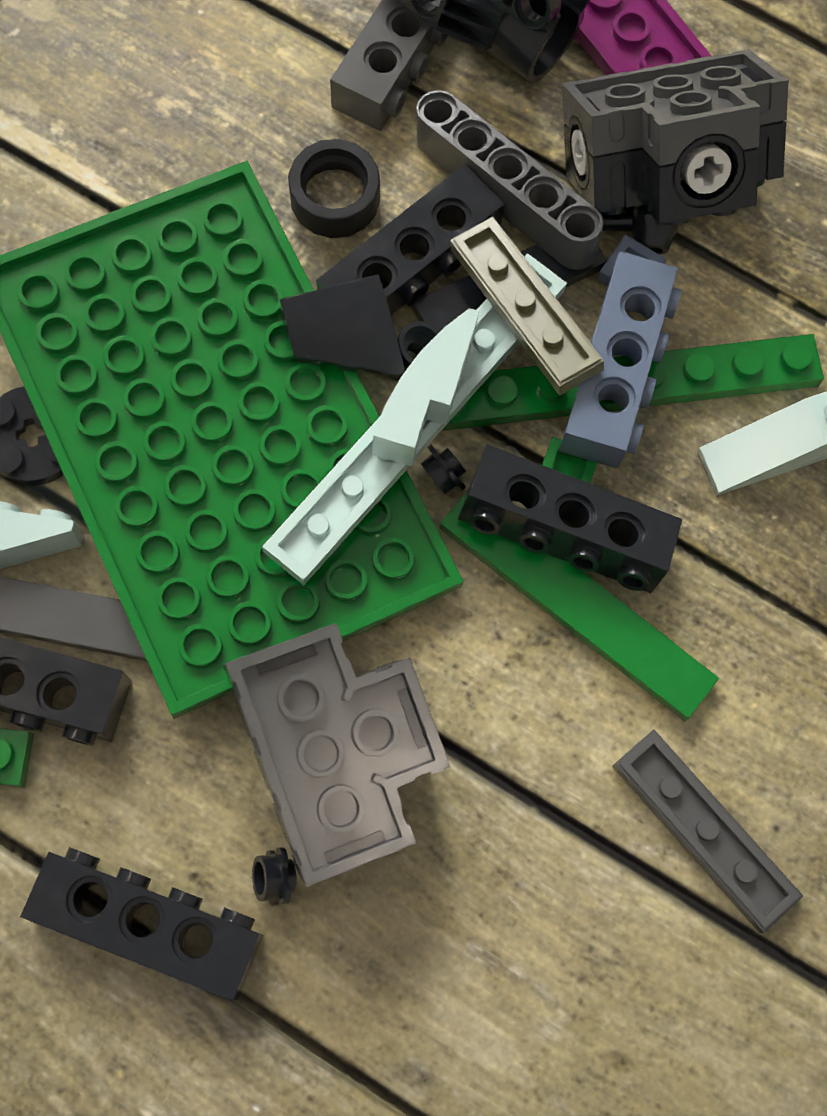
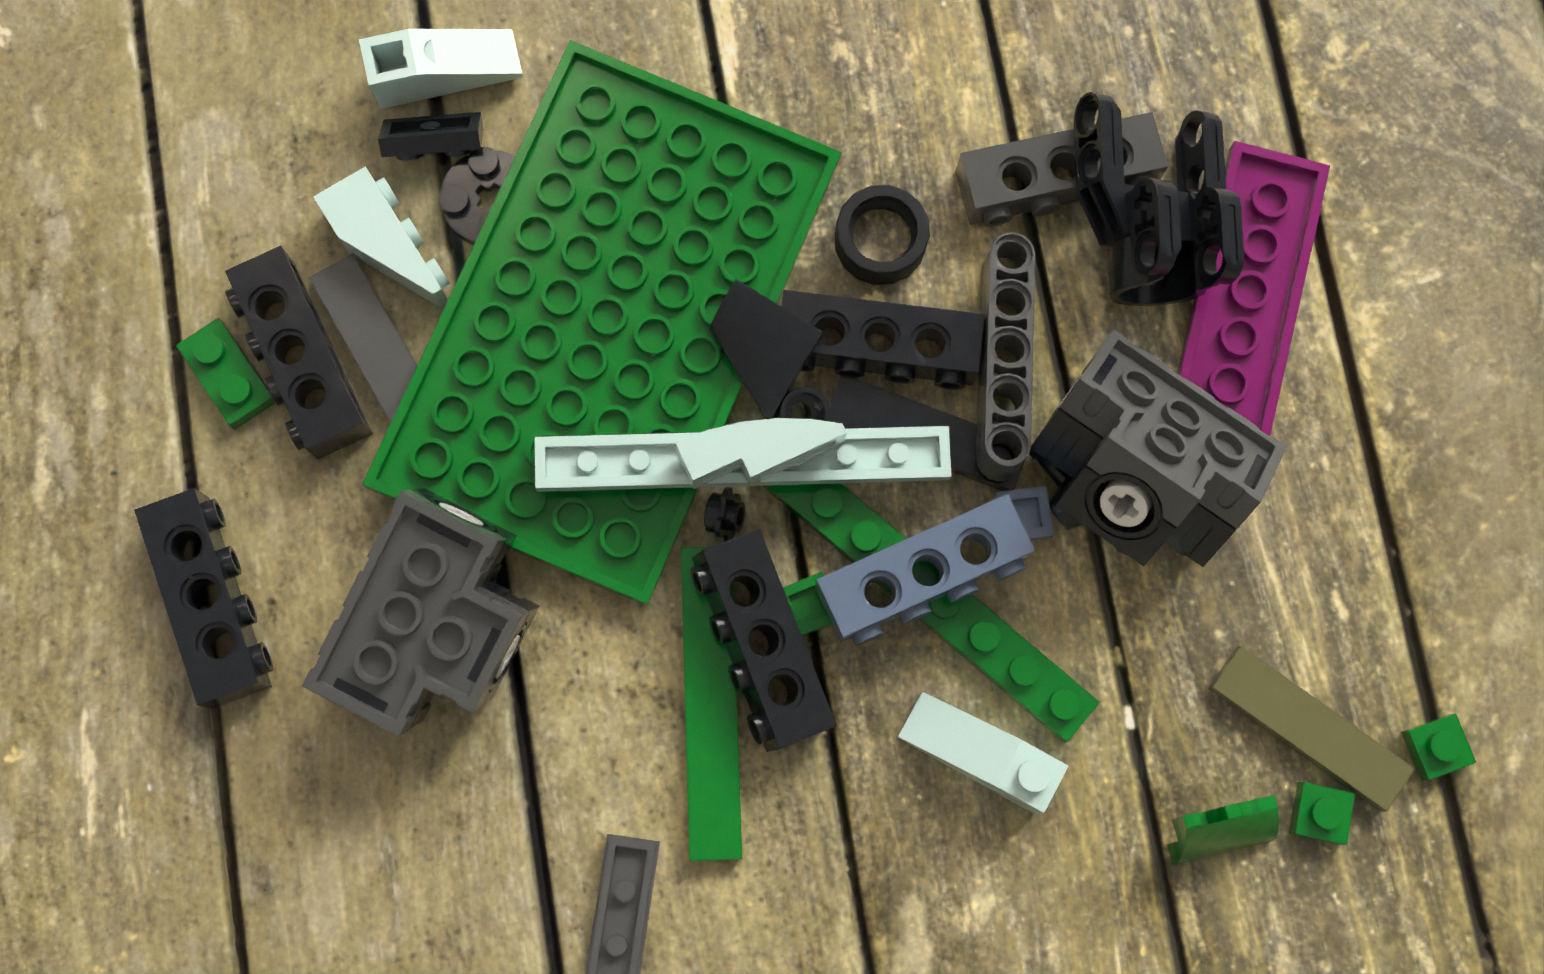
camera: 50 degrees right, 5 degrees up
black plate [252,847,297,906] -> none
tile [450,217,604,396] -> none

